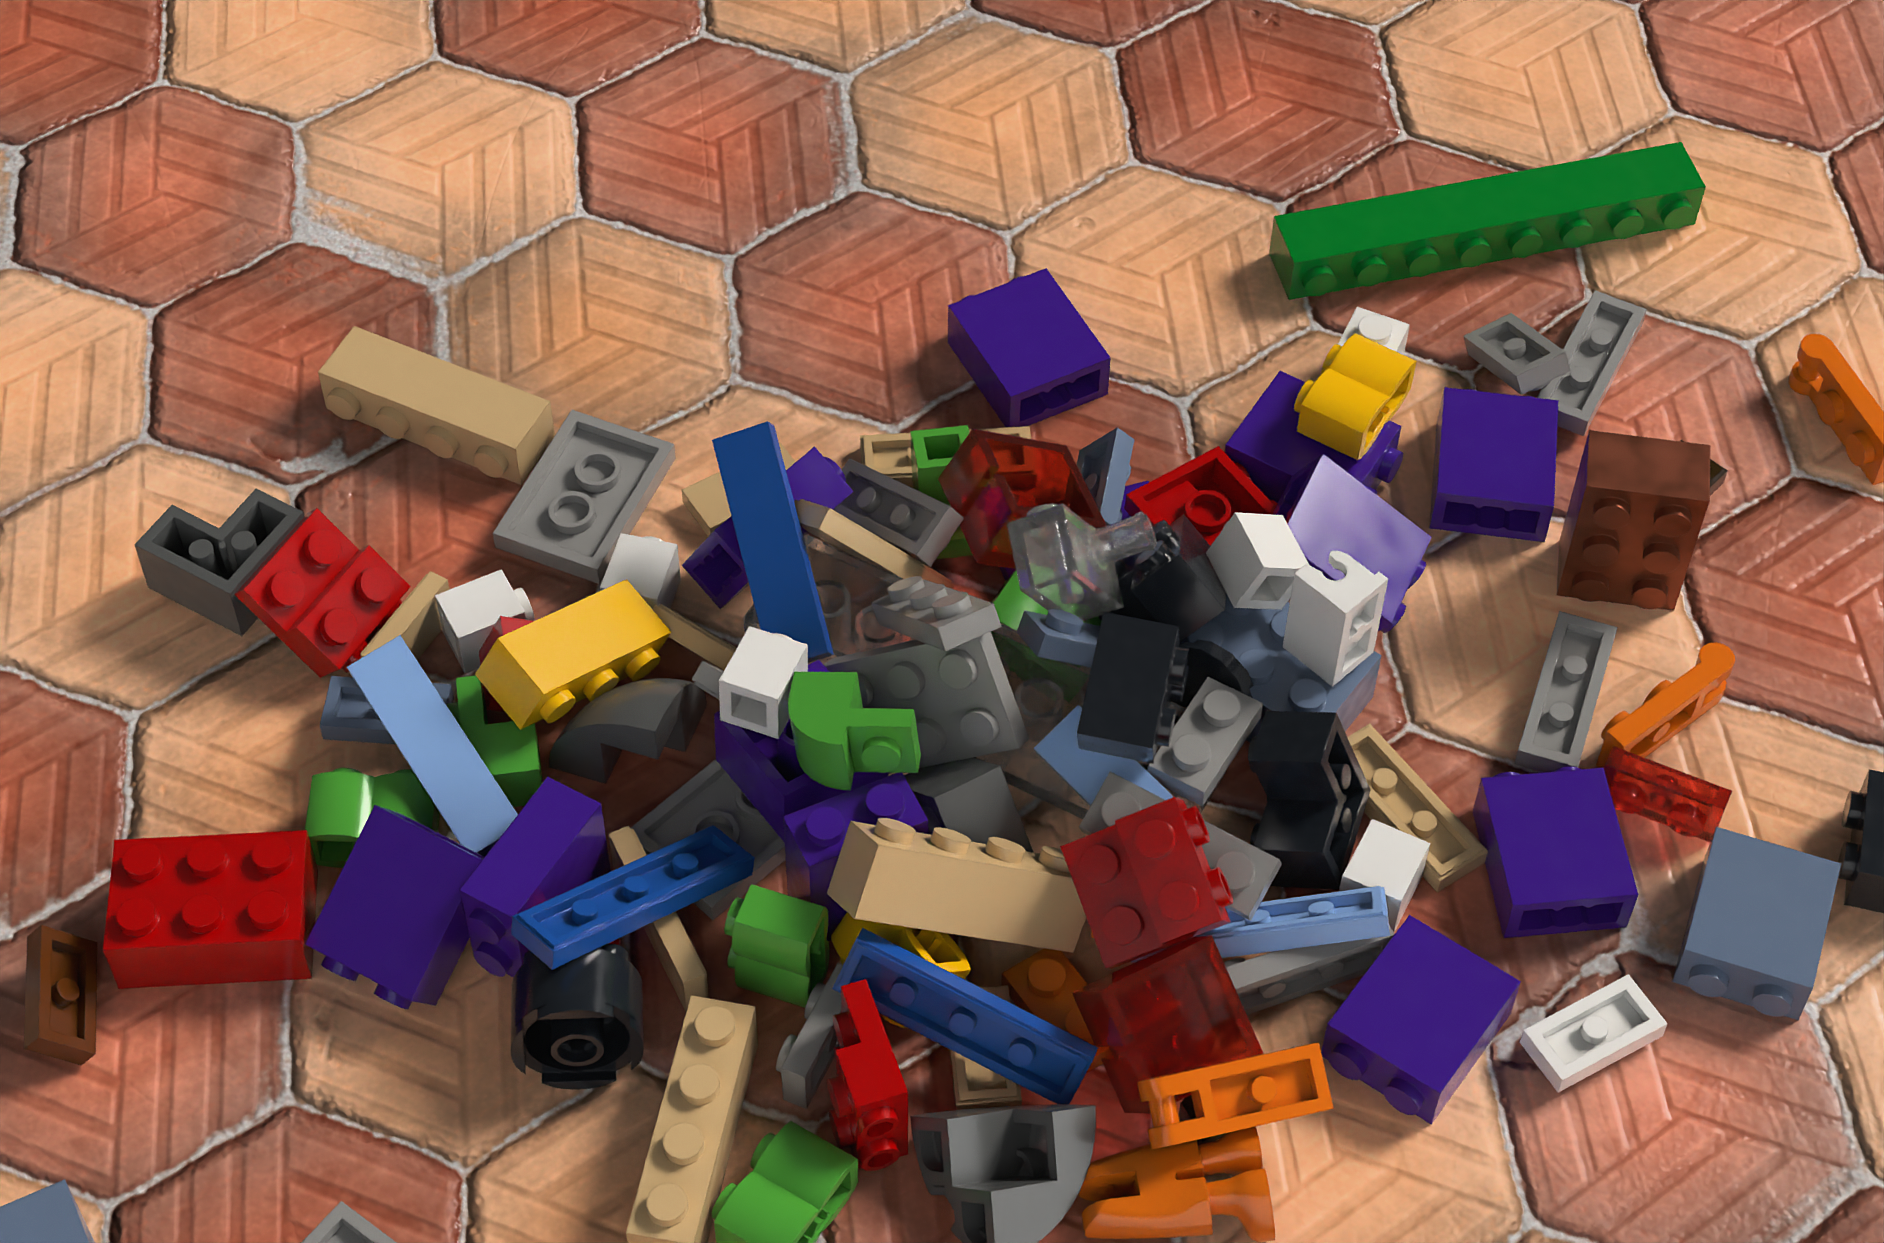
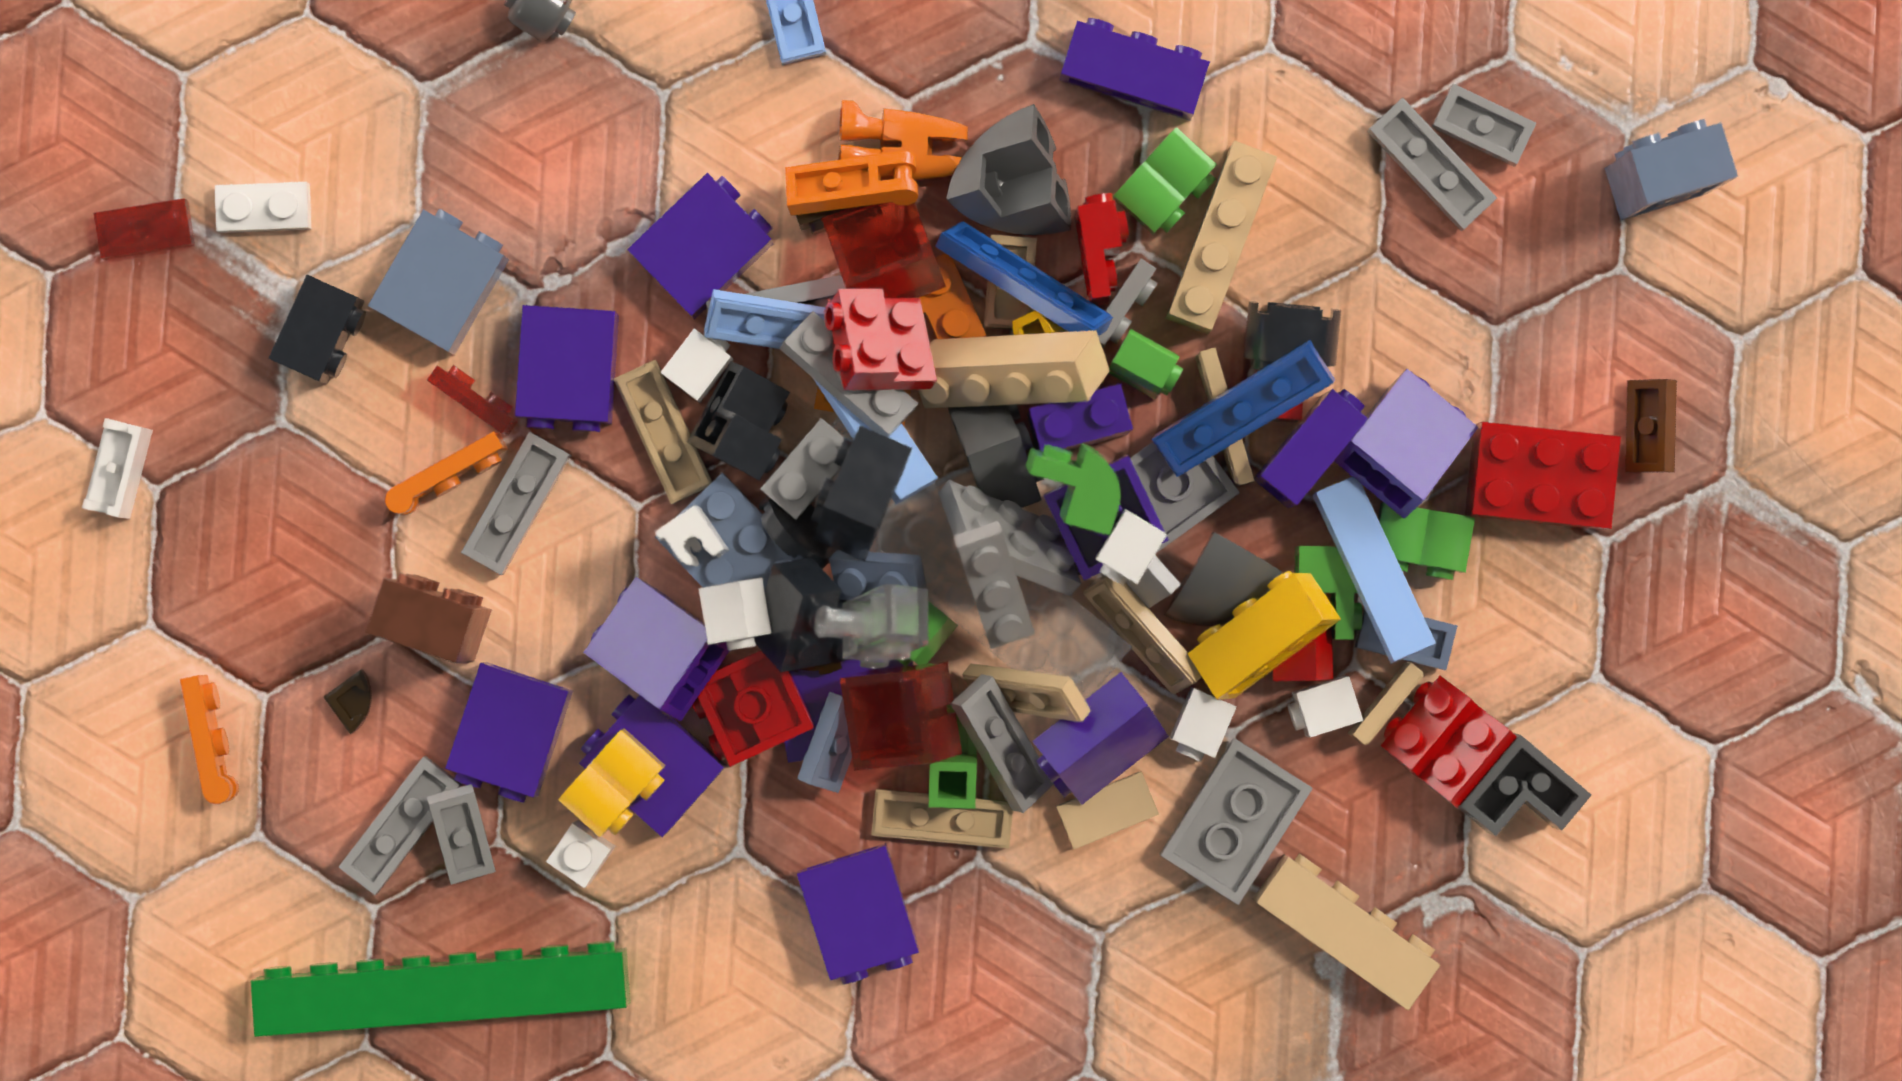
camera: 175 degrees left, 35 degrees up
blue tile [712,421,834,663] -> none
white plate [1520,974,1668,1093] -> none

